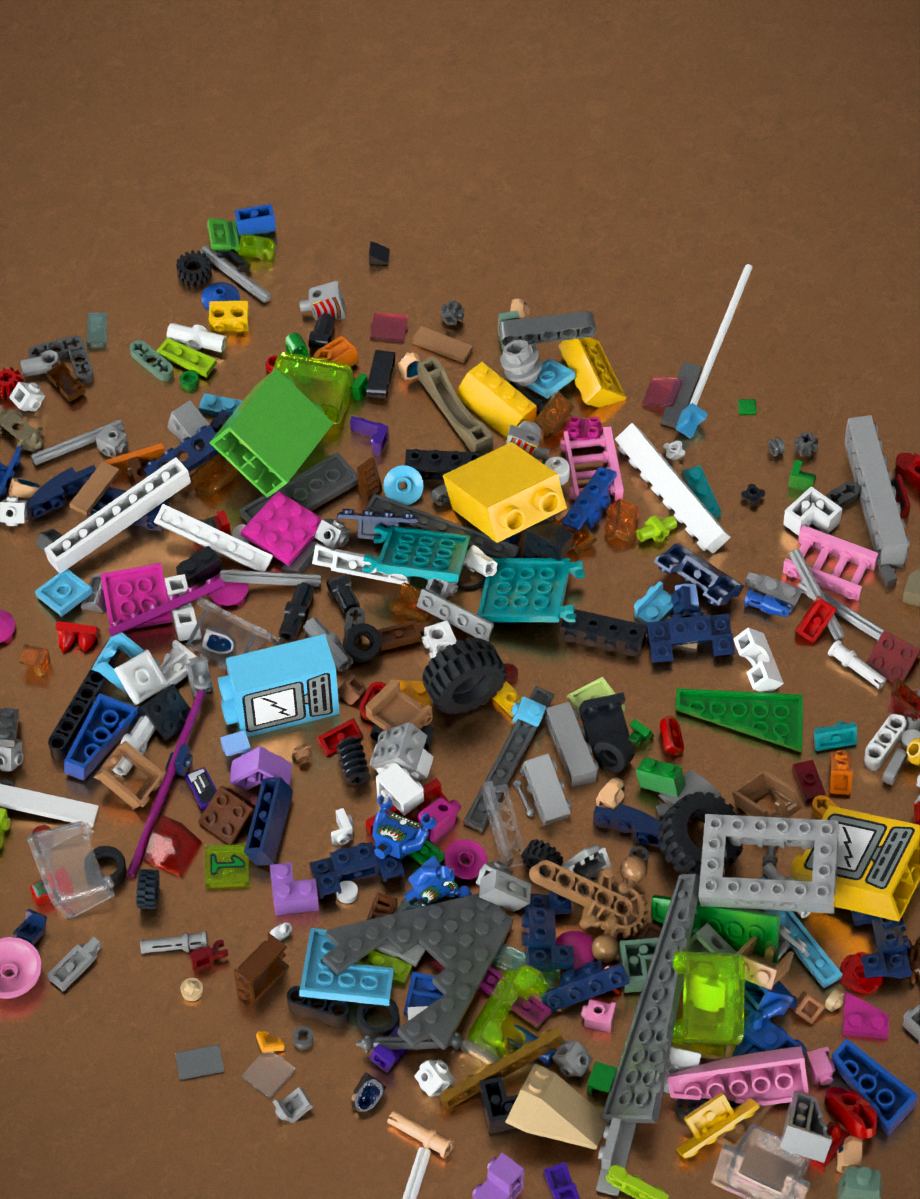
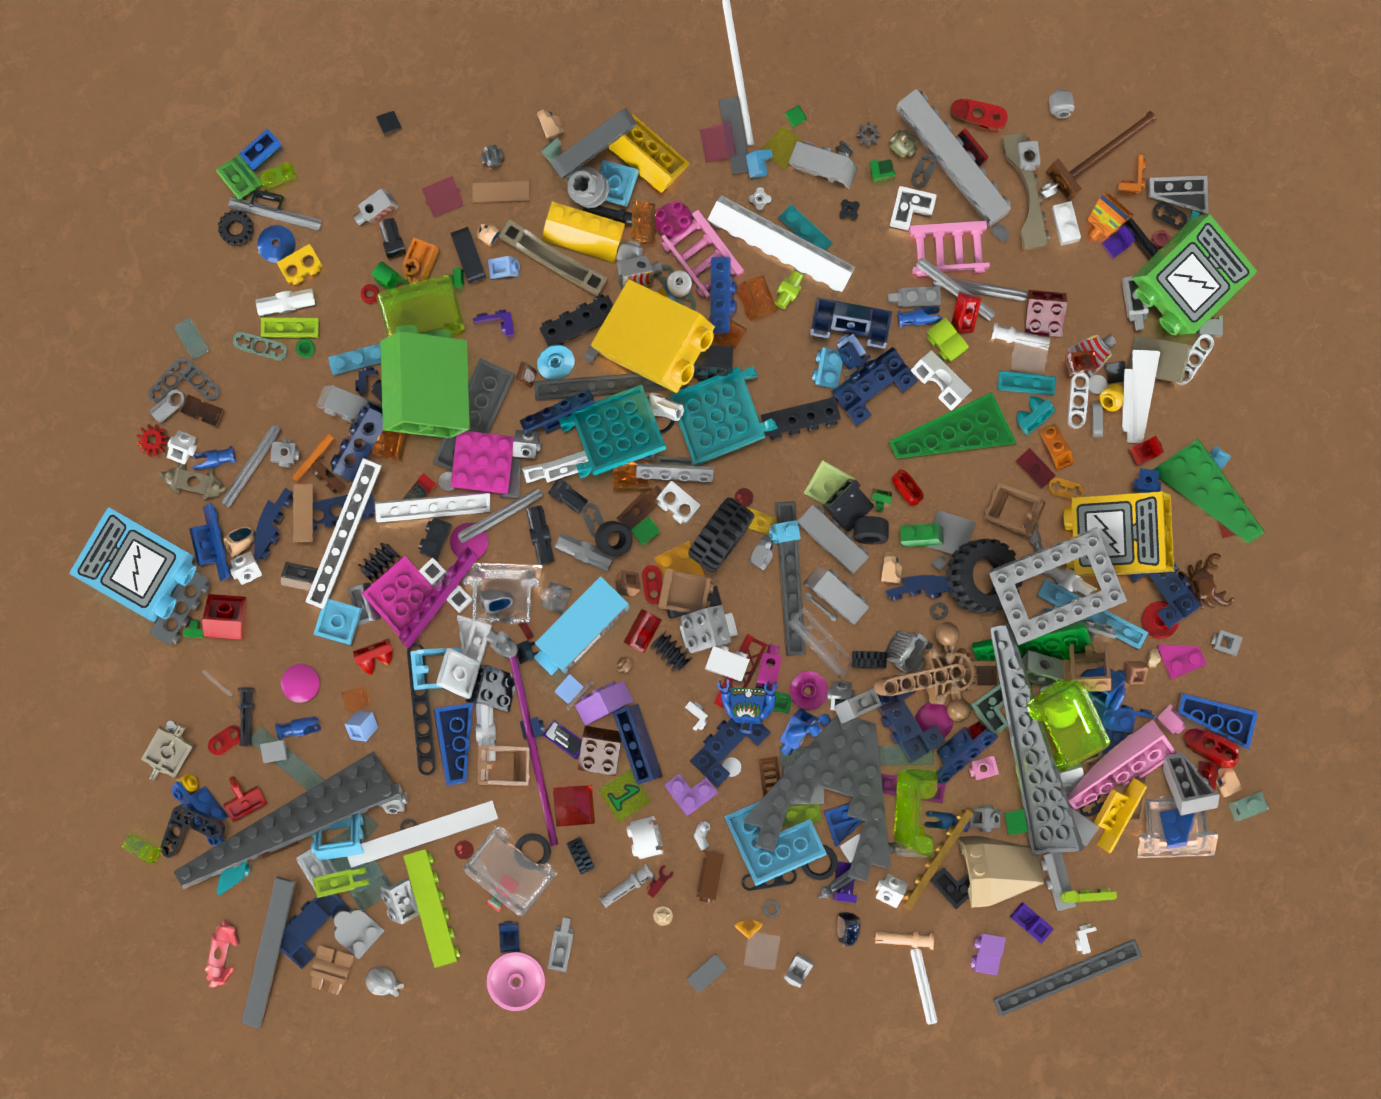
camera: 30 degrees left, 30 degrees up
none -> blue piece [191,446,236,470]
none -> light blue panel [345,711,378,741]
none -> black piece [358,542,401,583]
none -> light blue bracket [488,256,520,279]
none -> black tile [516,640,539,664]
none -> clear piece [566,681,594,711]
none -> white brick [627,816,663,859]
none -> green panel [631,516,660,547]
none -> light grey rock [748,536,773,571]
none -> clear neon green piece [761,125,803,170]
none -> light grey wedge [789,141,858,189]
none -> olive head [889,129,918,158]
none -> lime brick [926,318,969,363]
none -> teal tile [997,370,1056,396]
none -> clear piece [1010,339,1049,375]
none -> light grey slope [1071,808,1099,847]
none -> blue wing [1160,808,1195,849]

